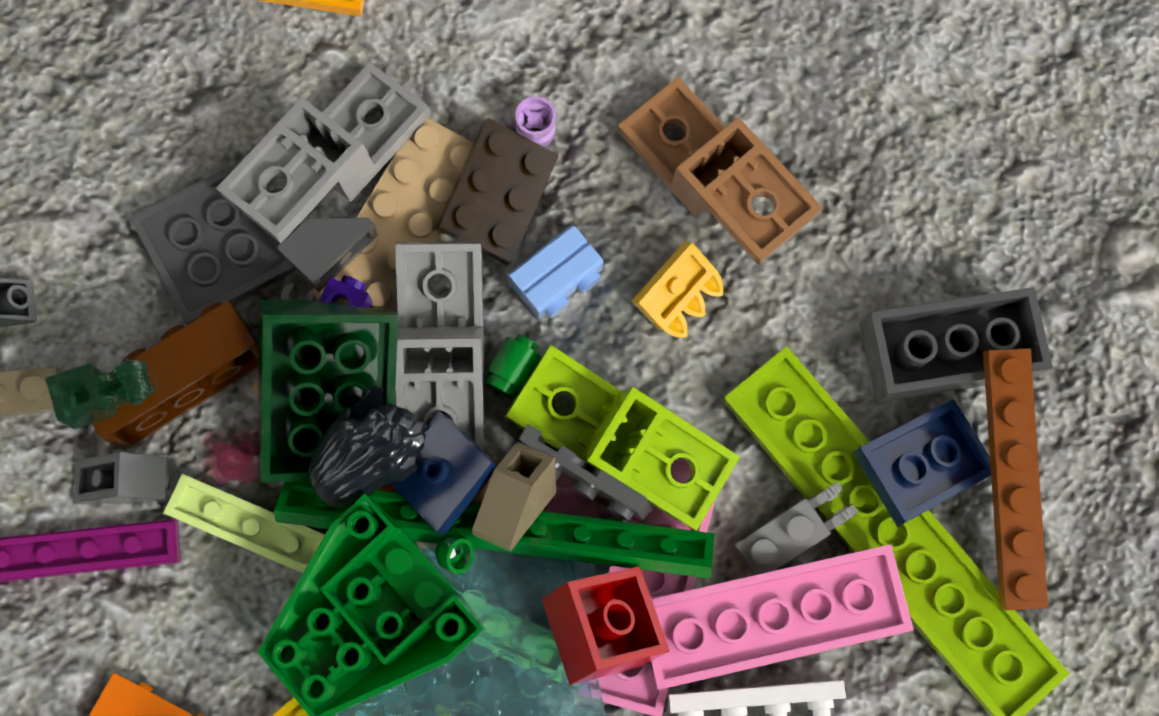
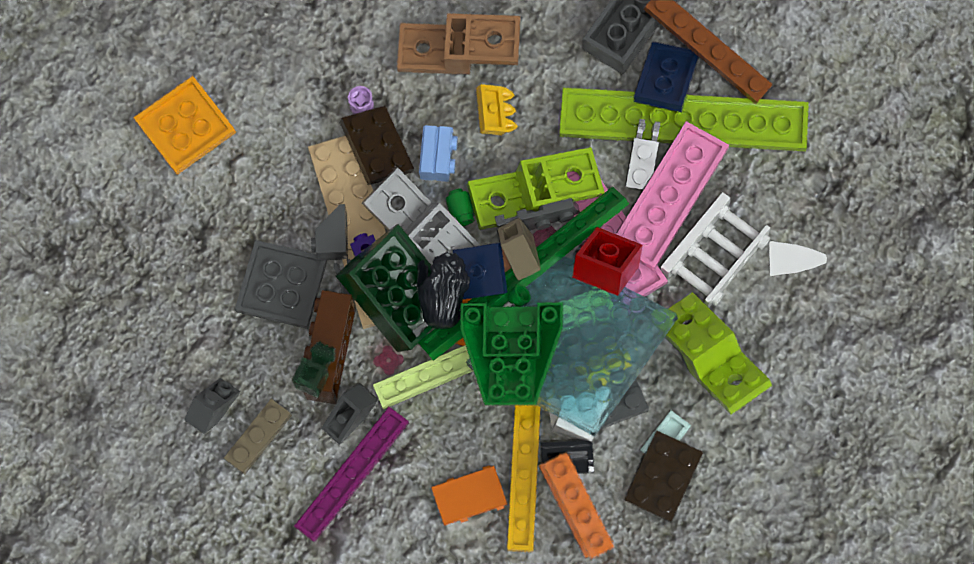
camera: 30 degrees left, 5 degrees down
light grey bracket [216,62,432,243] -> none

